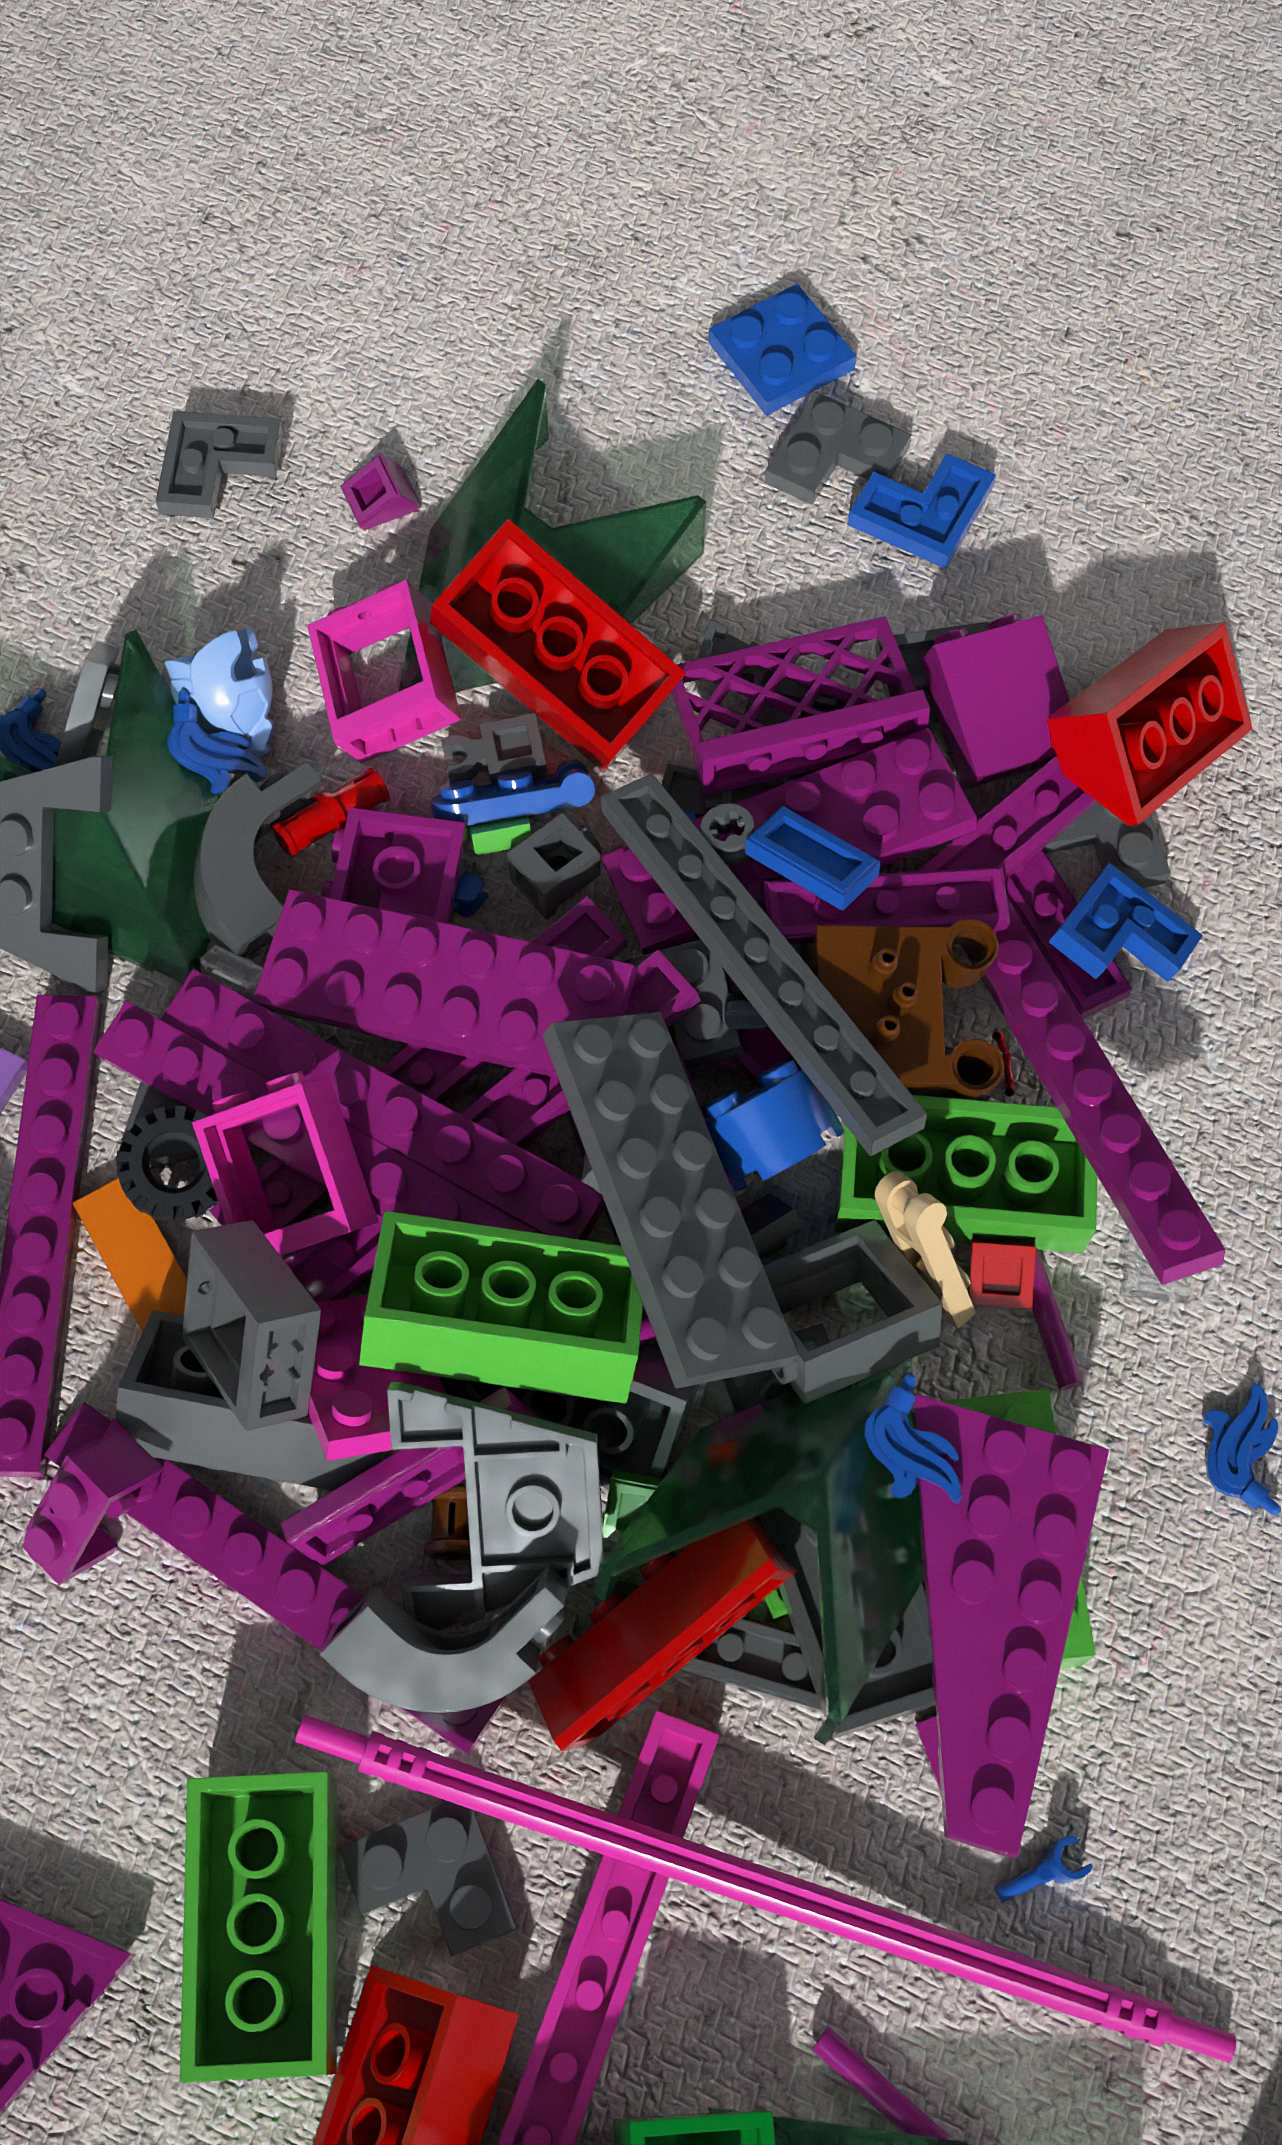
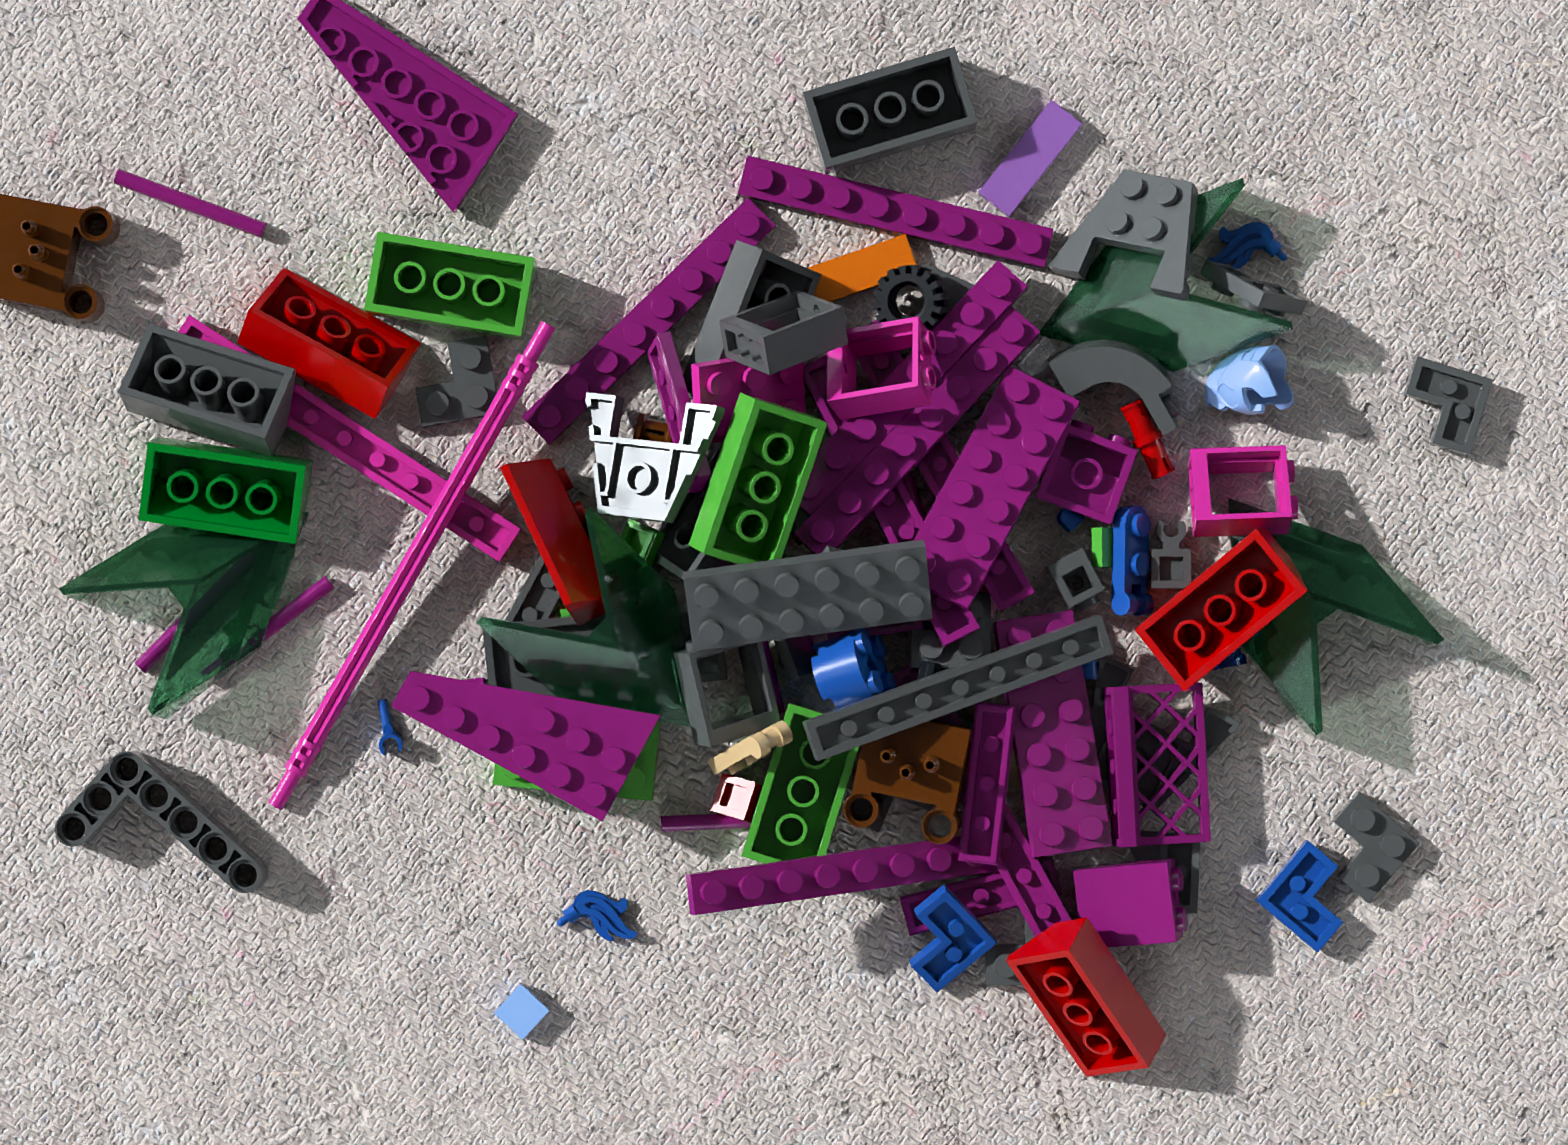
camera: 100 degrees right, 20 degrees up
magenta window [22,1418,163,1585] -> none
blue piece [167,690,268,794] -> none
arch [319,1566,568,1713] -> none
magenta slope [340,453,421,530] -> none
dark grey bush [700,803,755,865] -> none
blue plate [708,283,857,416] -> none
blue tile [745,806,880,911] -> none
blue piece [864,1373,963,1504] -> none
red piece [992,1028,1015,1097] -> none

